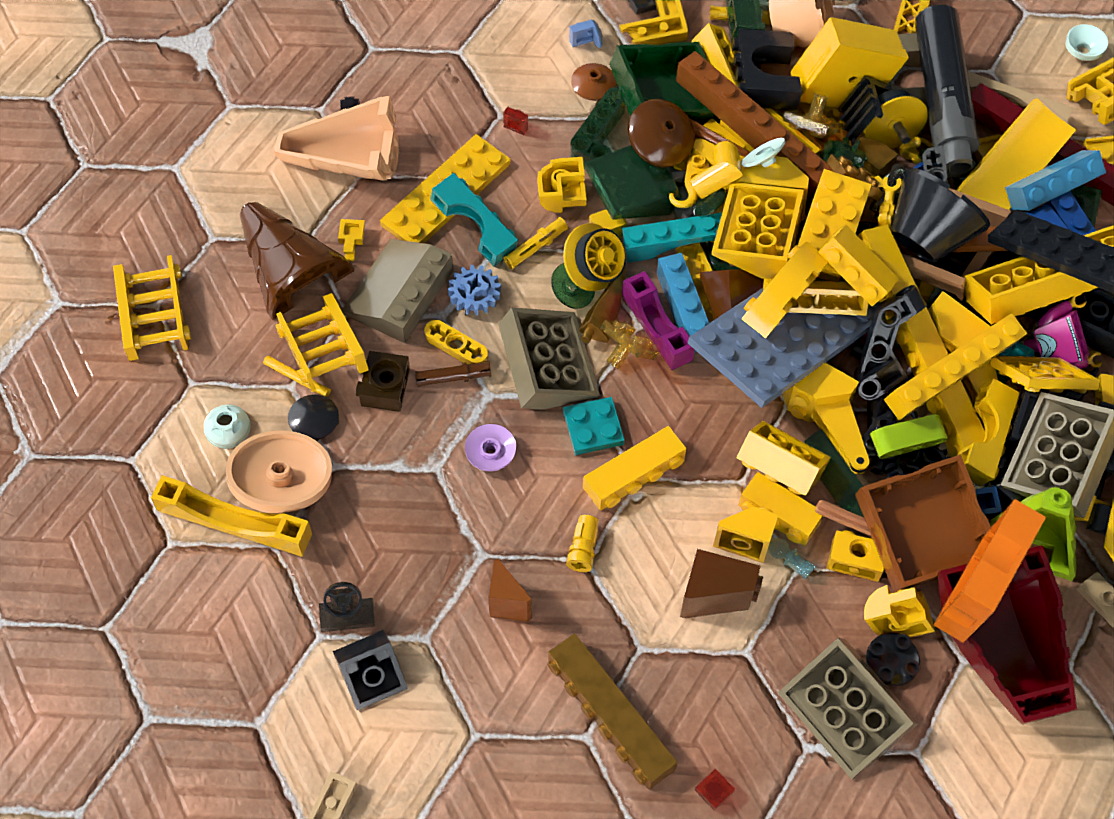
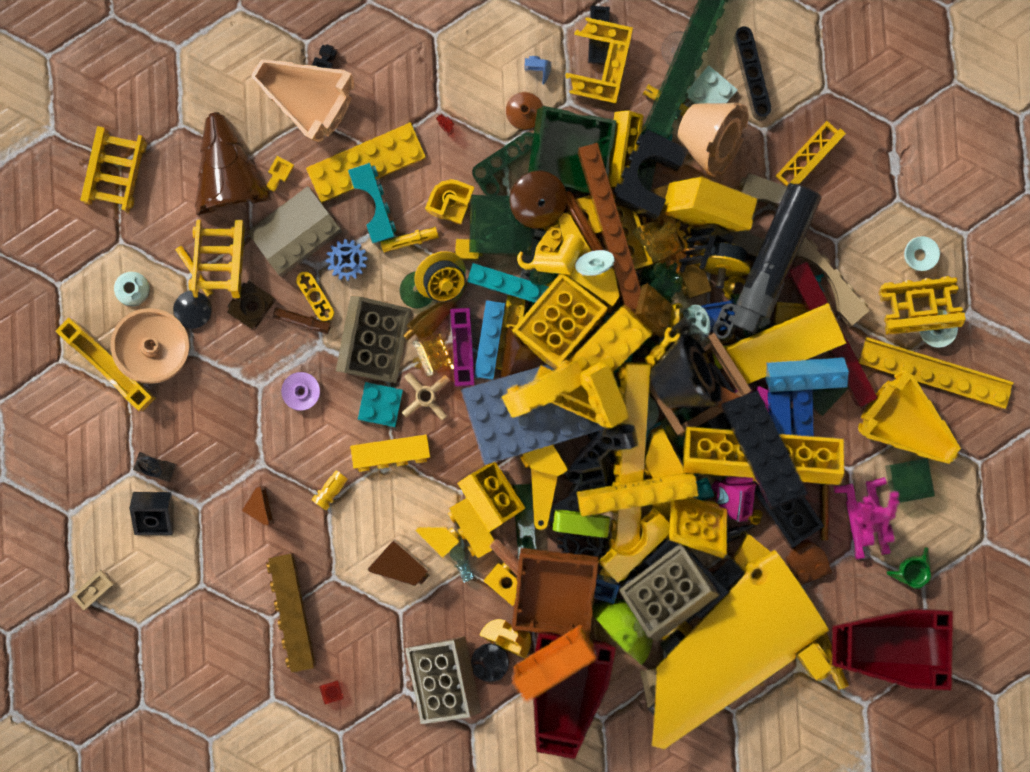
camera: 25 degrees right, 25 degrees up
none -> tan bar [402,372,450,420]

